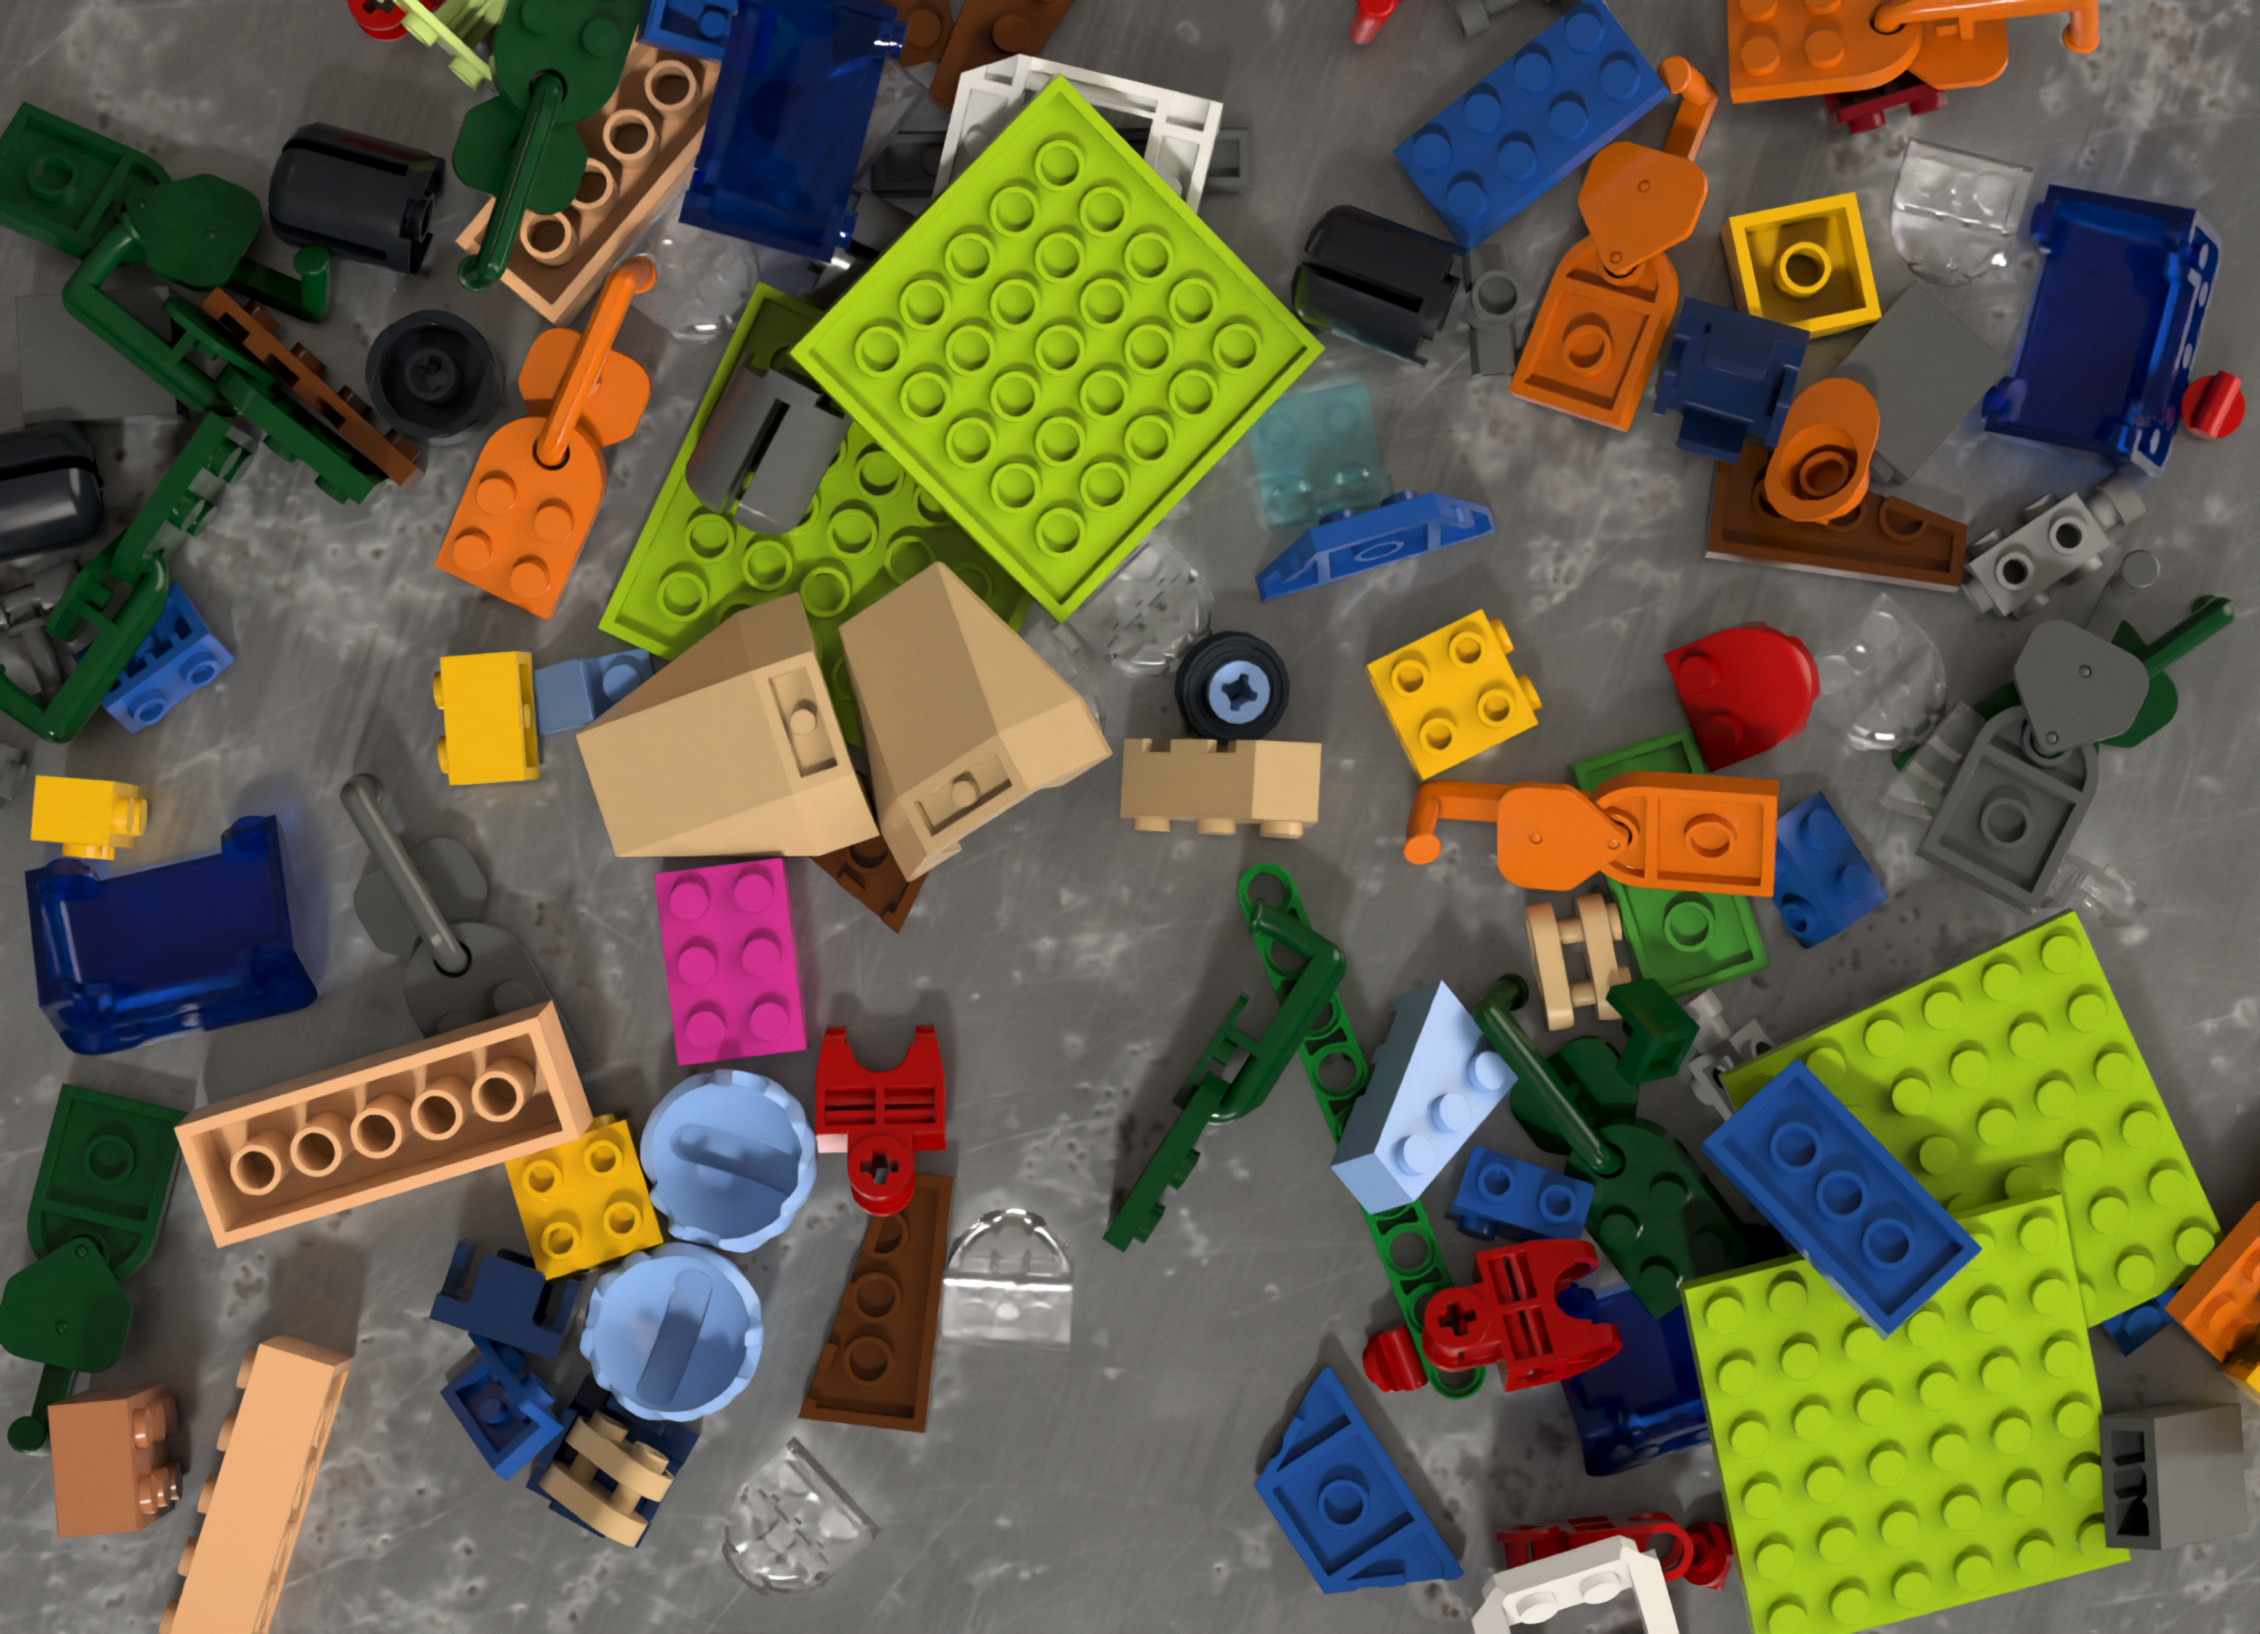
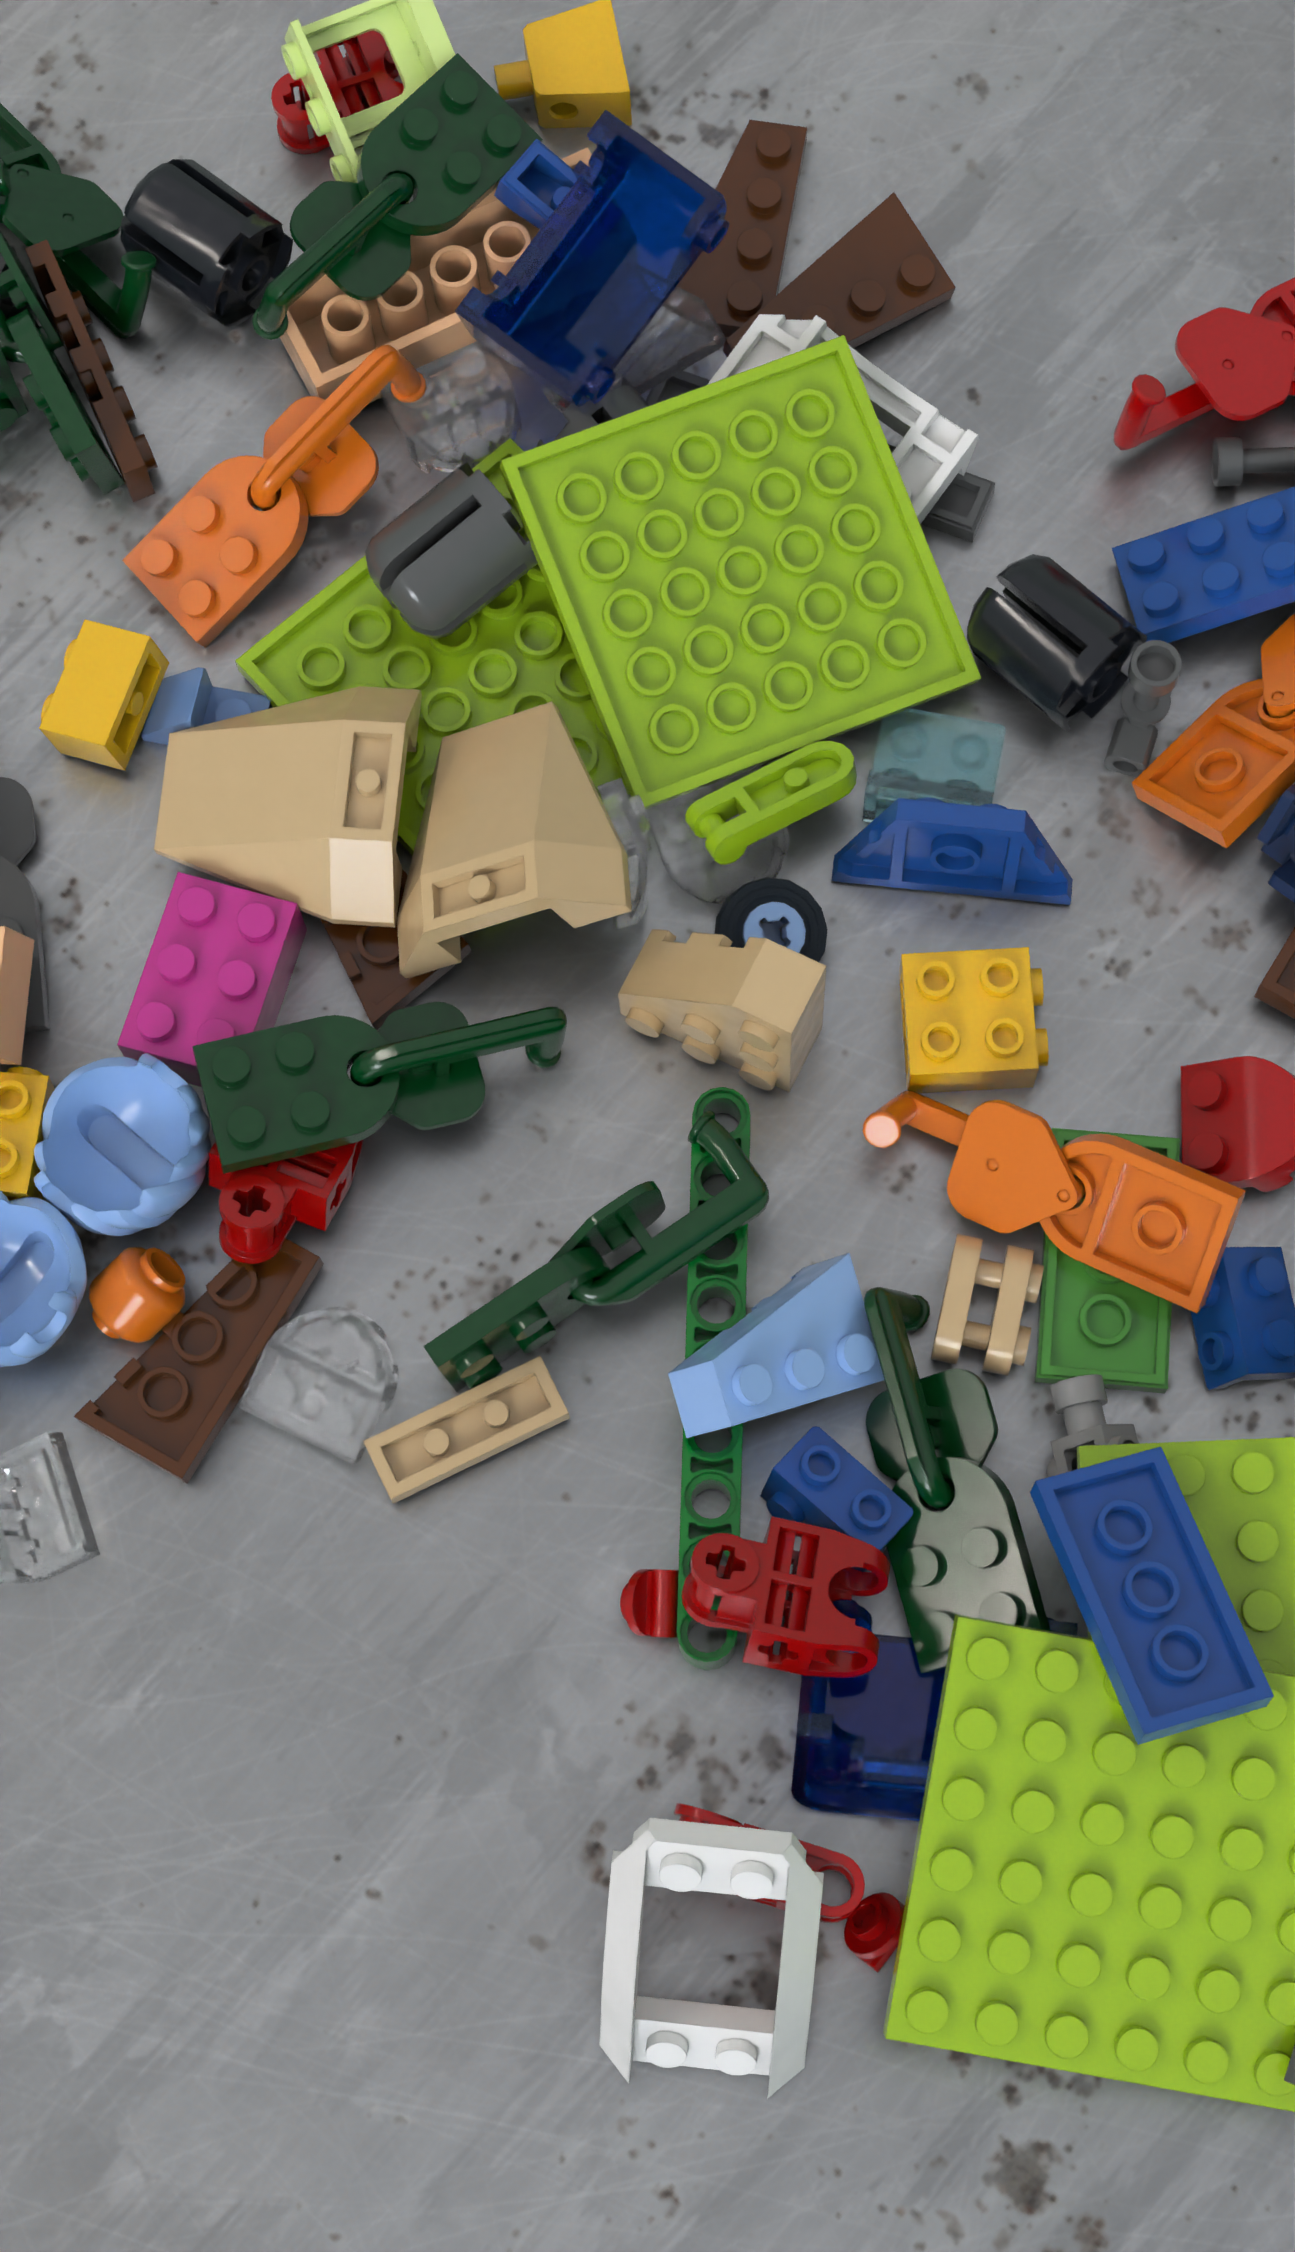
camera: 30 degrees right, 15 degrees down
black brick [365,309,504,446] -> none
blue wing [1254,1364,1464,1594] -> none
dark green panel [1605,978,1700,1085] -> none
none -> orange head [89,1247,185,1343]
none -> dark green plate [192,1002,567,1174]
none -> tan plate [363,1355,570,1504]
none -> lime plate [685,741,857,865]

